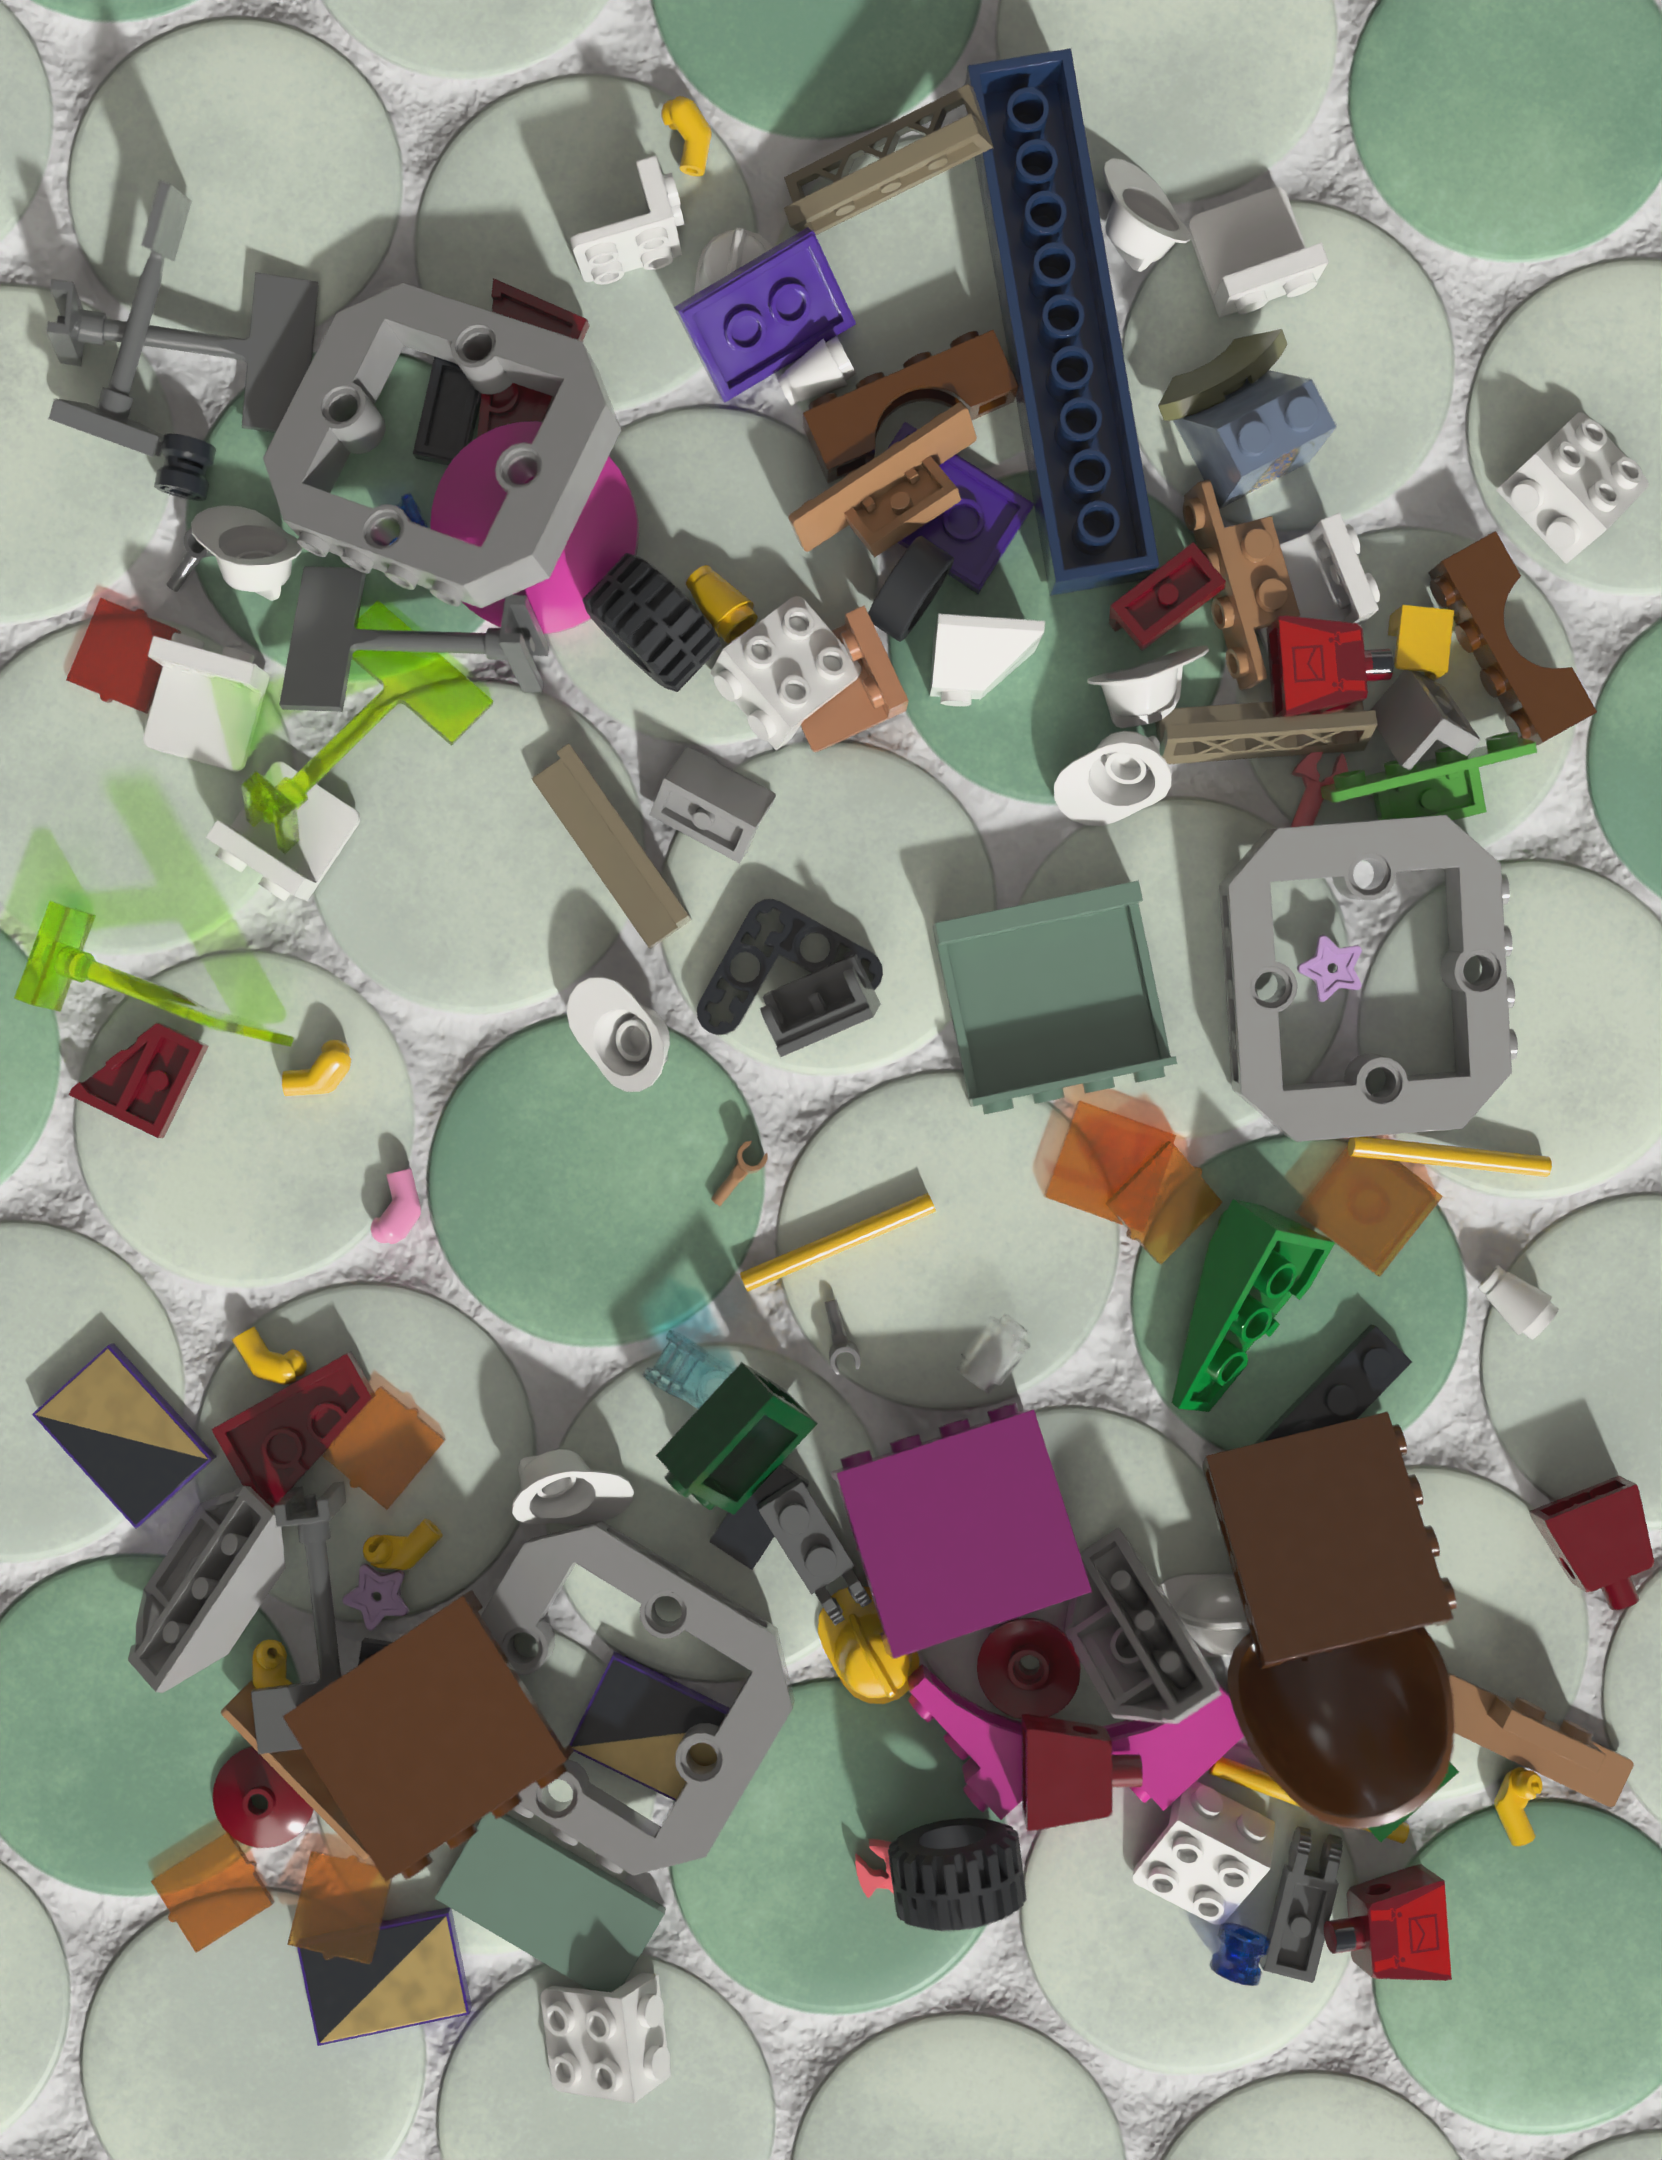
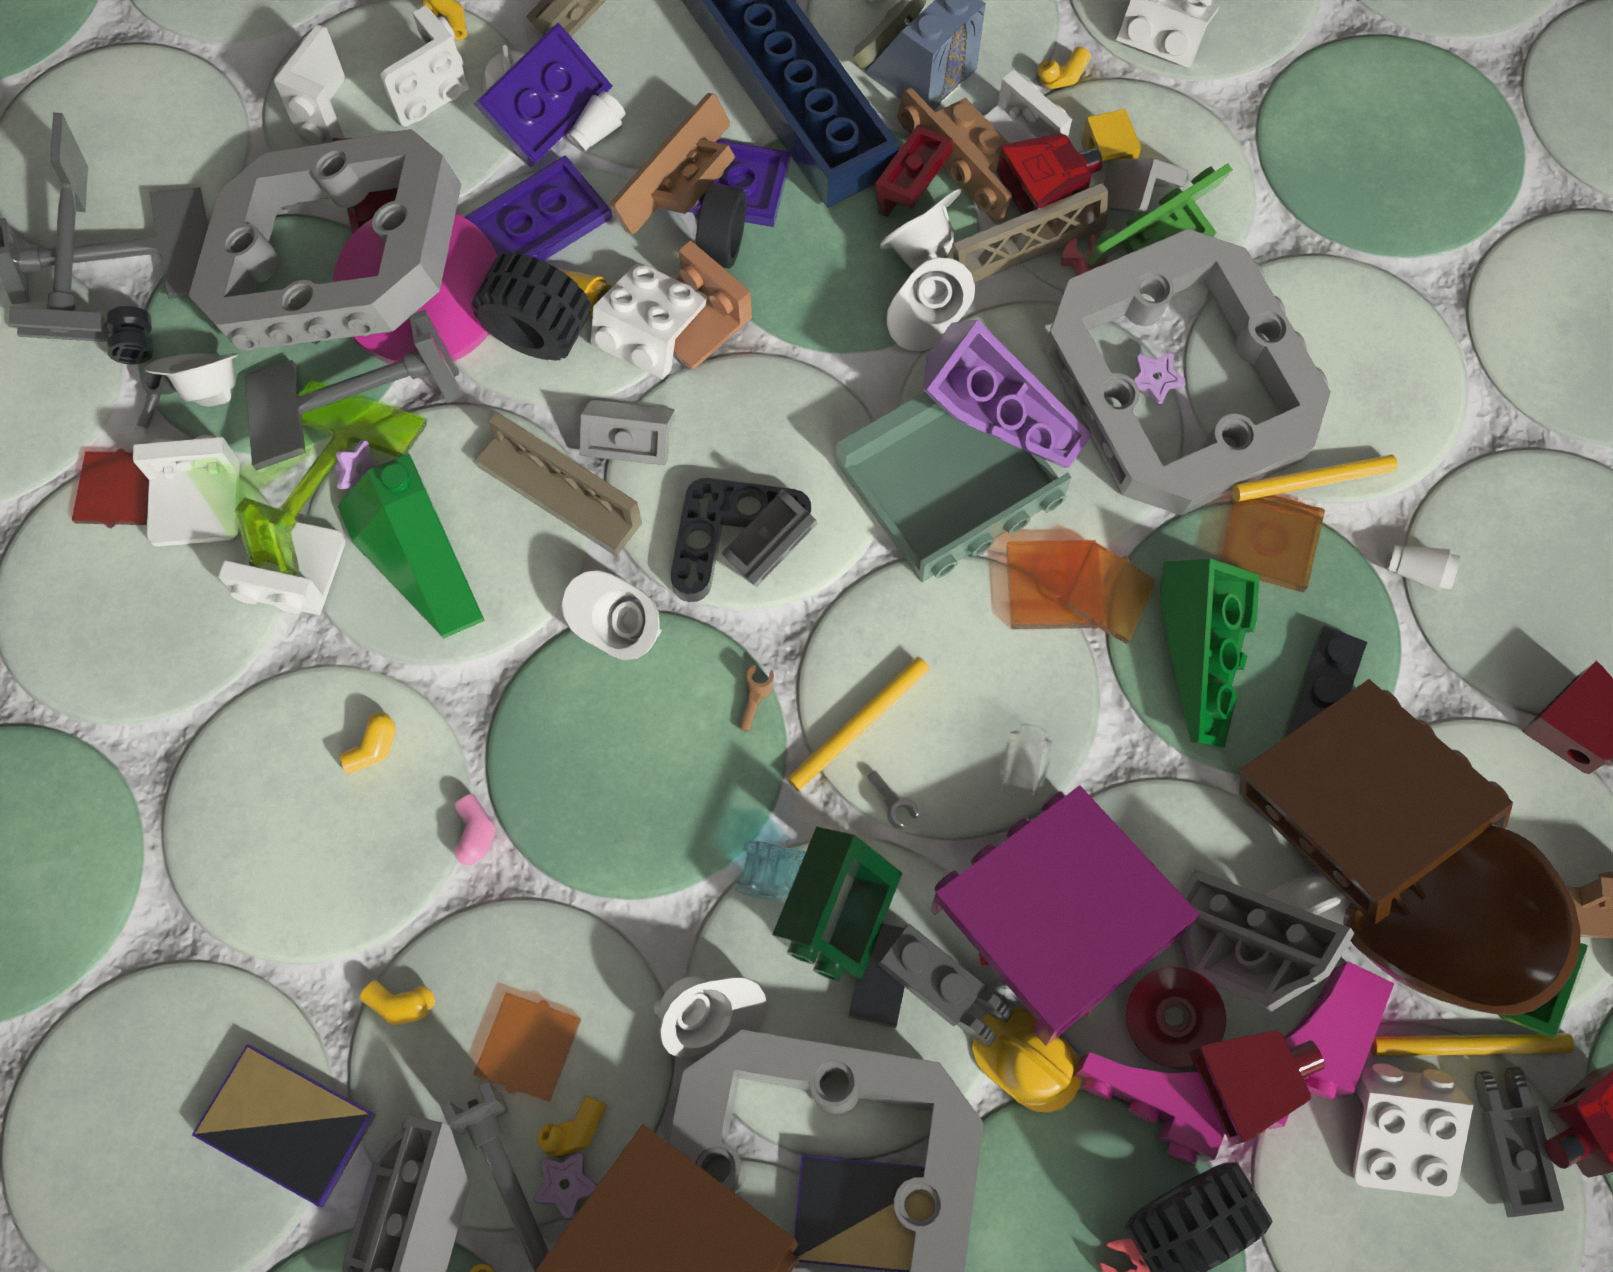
camera: 15 degrees left, 20 degrees down
clear neon green piece [14,901,294,1047] -> none
dark red wing [69,1023,209,1138] -> none
dark red wing [211,1351,376,1509] -> none
black tile [413,356,482,466] -> none
reddish brown arch [803,330,1018,483] -> none
white slope [930,614,1045,706] -> none
clear blue wheel [1209,1922,1271,1986] -> none
reddish brown arch [1428,531,1597,746] -> none
none -> white bracket [274,25,345,145]
none -> lavender plate [335,440,381,489]
none -> green wedge [337,453,485,639]
none -> dark purple tile [464,155,613,261]
none -> medium lavender wedge [923,320,1092,468]
none -> yellow arm [1038,46,1091,89]

